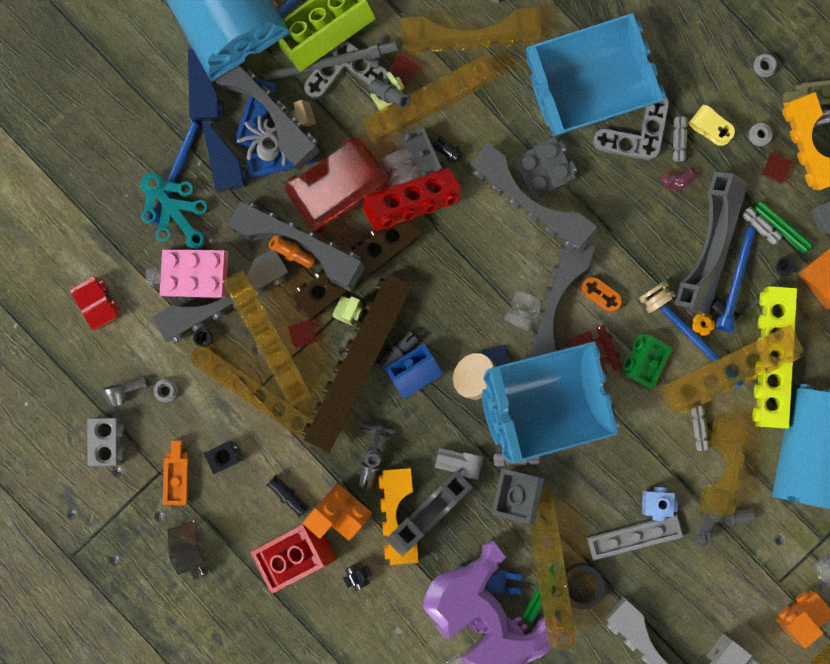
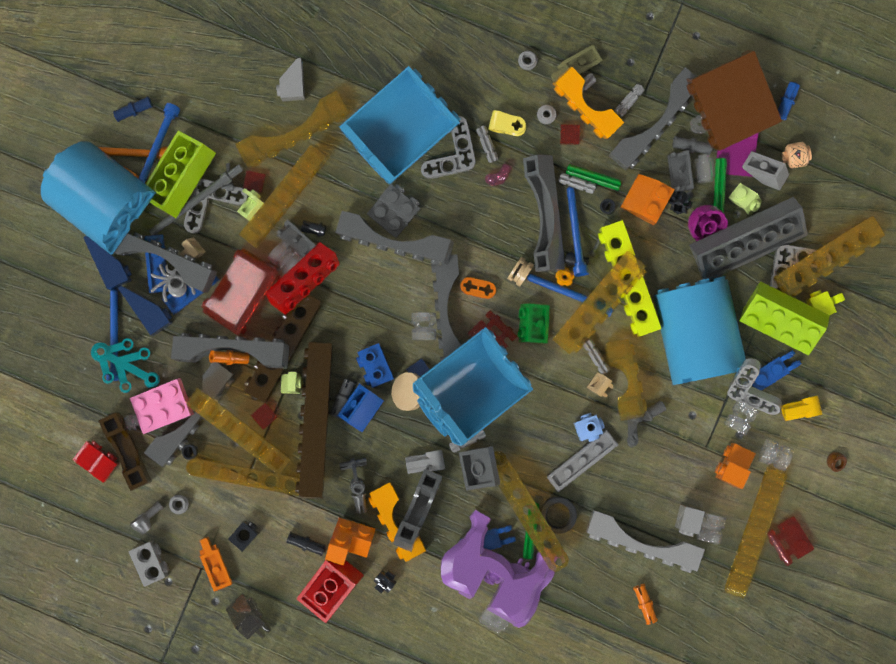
camera: 20 degrees left, 0 degrees up
dark grey pin [369,79,411,109] -> none
none -> dark brown arch [98,412,152,491]
none -> blue brick [356,343,394,388]
none -> tan tile [587,372,613,397]

